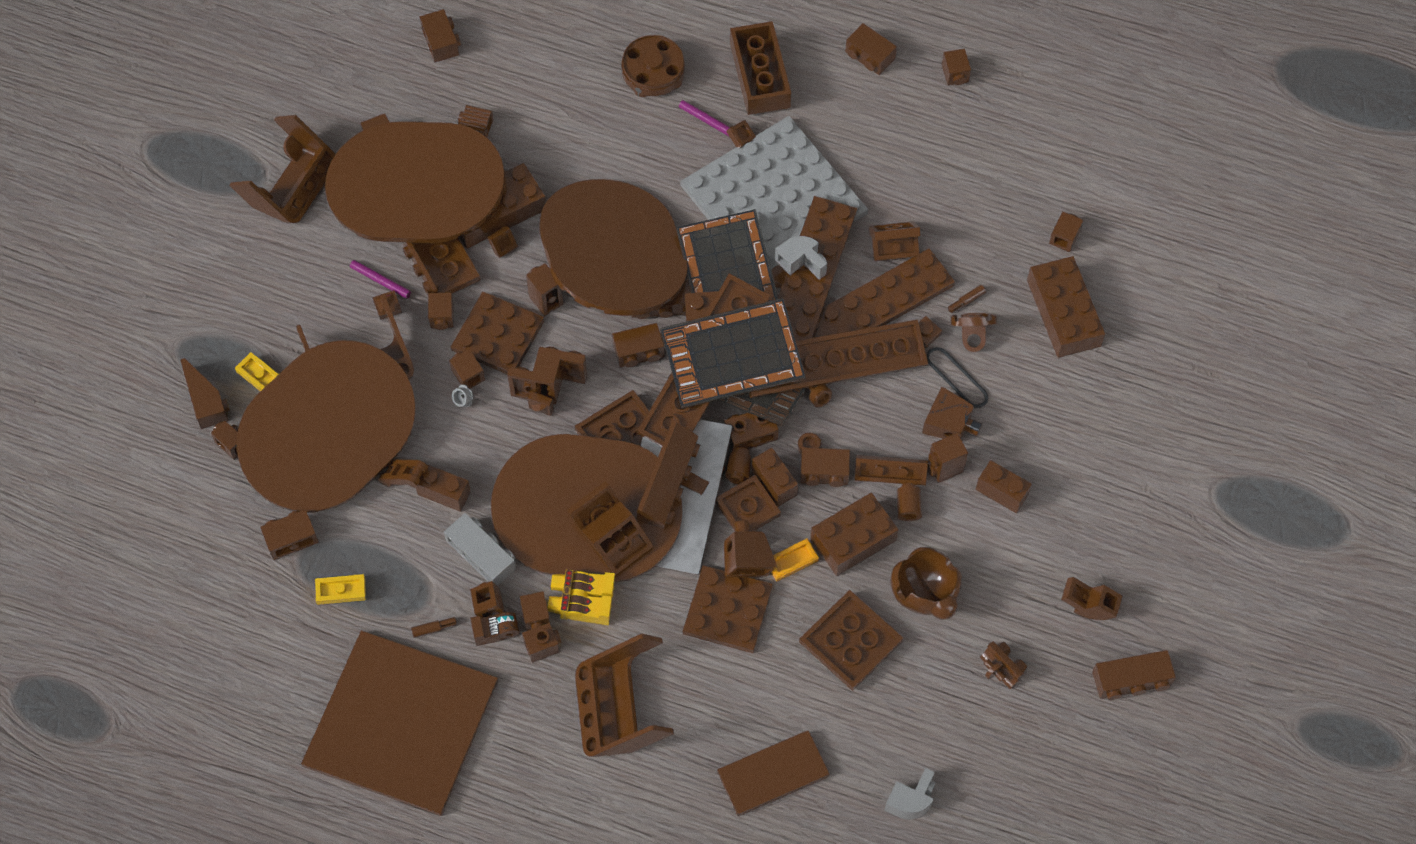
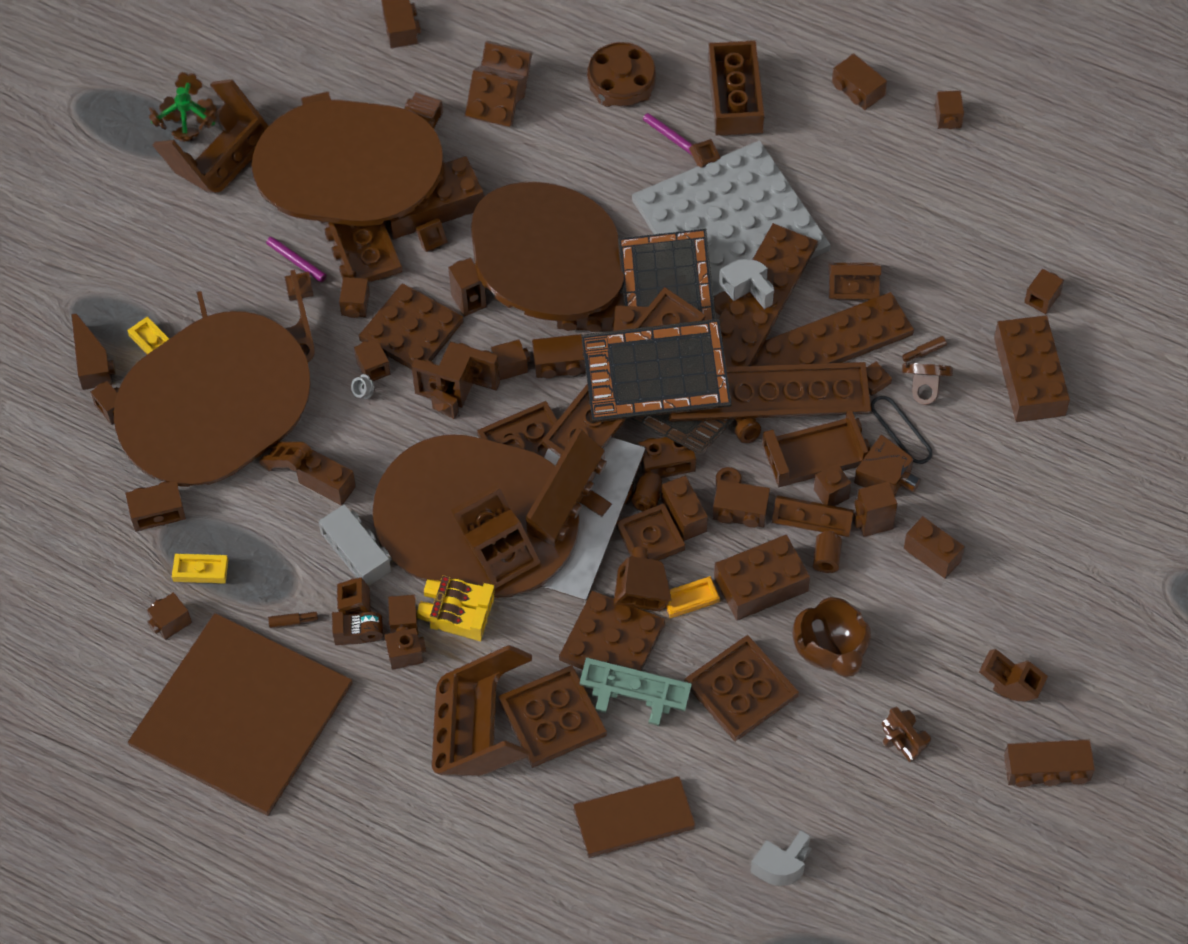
camera: 10 degrees right, 5 degrees down
none -> reddish brown brick [147,592,192,640]
none -> reddish brown plant [149,72,217,142]
none -> reddish brown bracket [465,41,533,127]
none -> reddish brown brick [491,339,531,380]
none -> reddish brown plate [498,665,607,768]
none -> sand green hinge [579,658,692,727]
none -> reddish brown panel [762,410,870,488]
none -> reddish brown brick [814,464,851,506]

